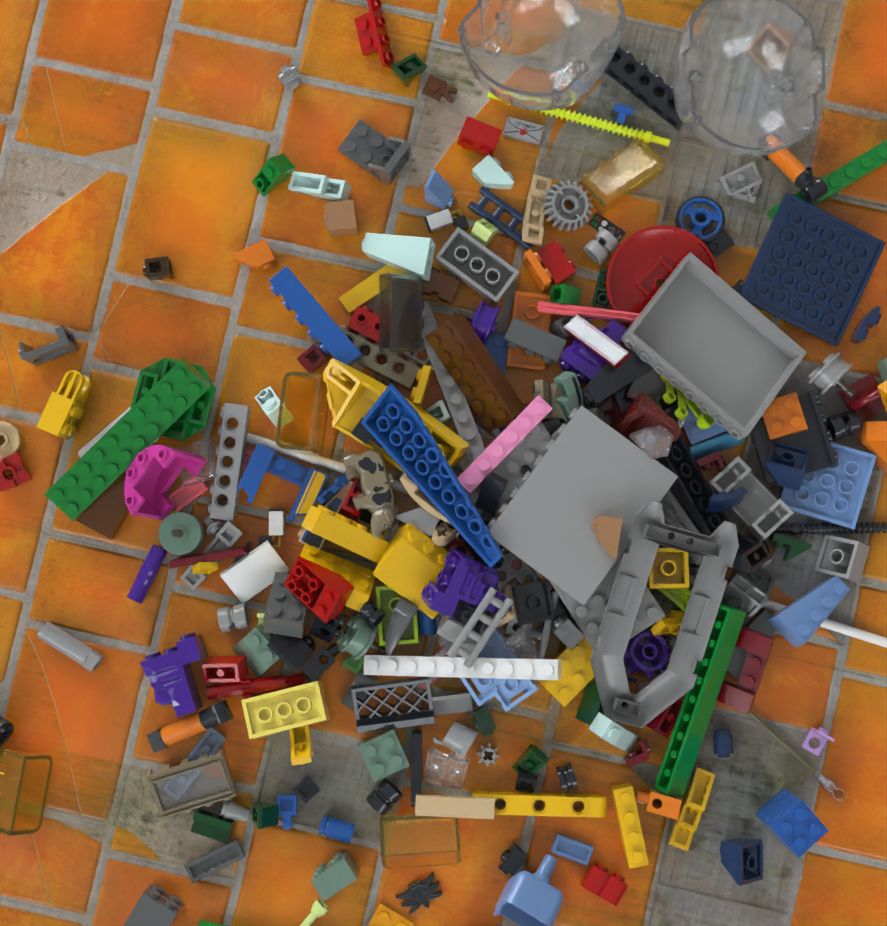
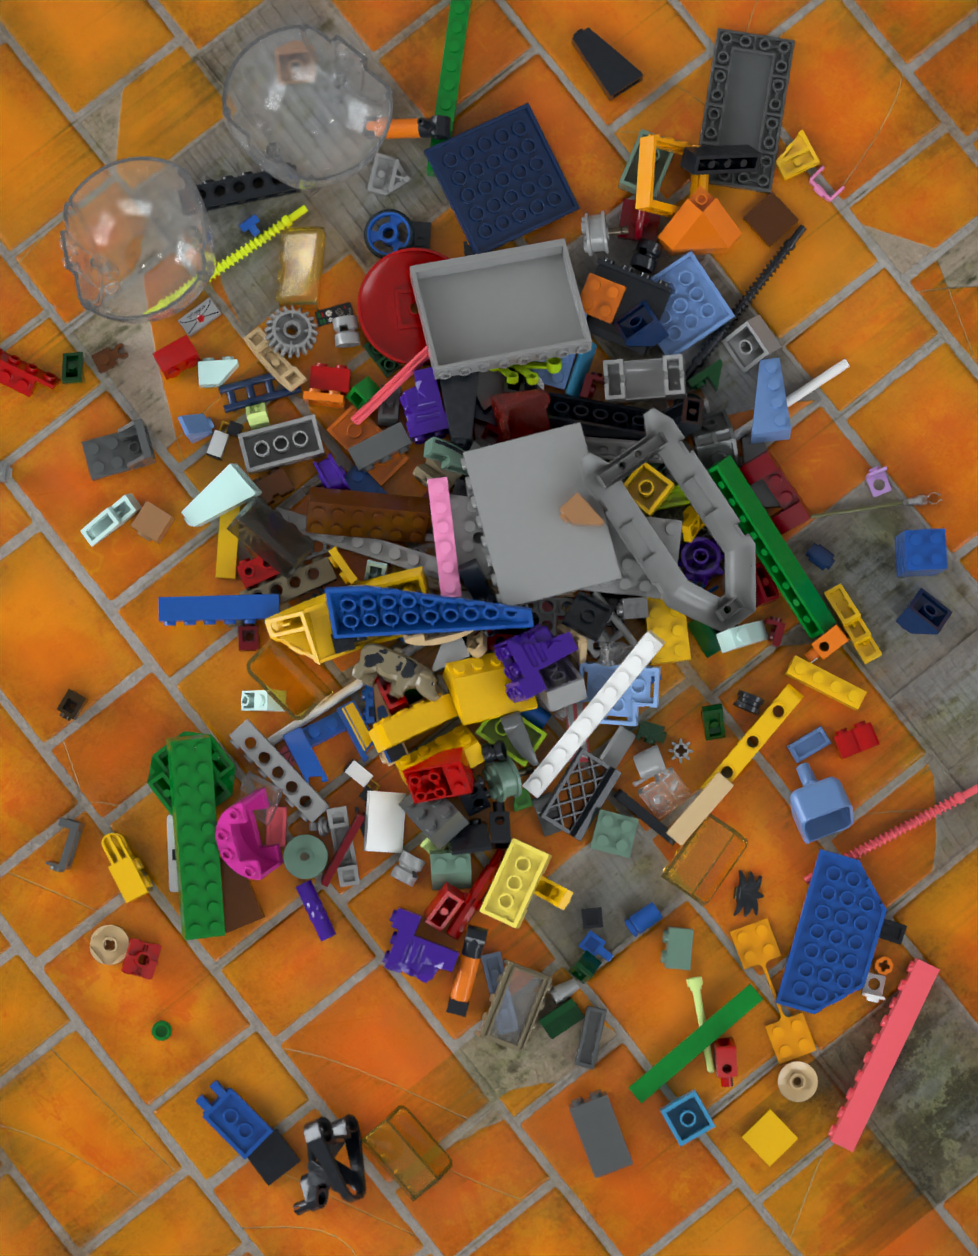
camera: 50 degrees left, 0 degrees up
light grey piece [37,621,104,672] -> none
yellow tile [192,562,218,574] -> none
orange slope [231,239,277,271] -> none
green slope [252,153,296,196] -> none
black wheel [366,778,403,816] -> none
light grey bar [447,587,514,668] -> none
black brick [498,841,528,876] -> none
black tile [515,771,538,793] -> none
tile [564,314,630,369] -> none
clear slope [630,425,674,459] -> none
dark blue slope [705,486,747,513] -> none
dark blue slope [850,306,881,344] -> none

